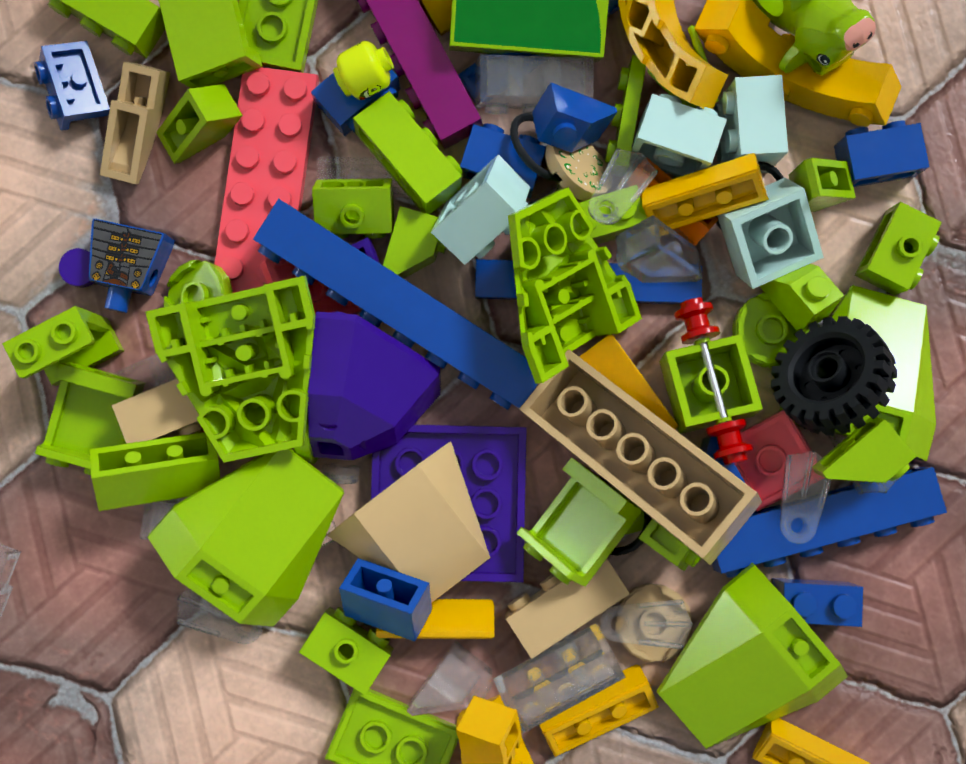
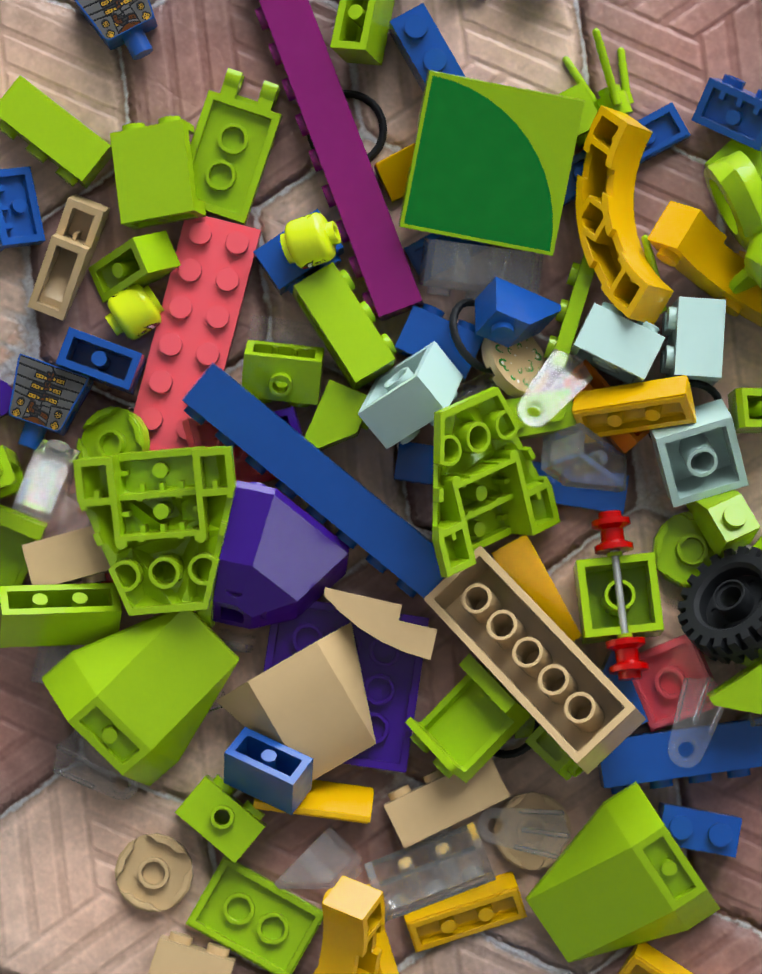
camera: 10 degrees right, 0 degrees up
none -> clear slope [12,439,80,521]
none -> blue brick [55,327,147,395]
none -> neon yellow head [105,284,164,340]
none -> tan tile [115,833,194,913]
none -> tan slope [324,587,437,660]

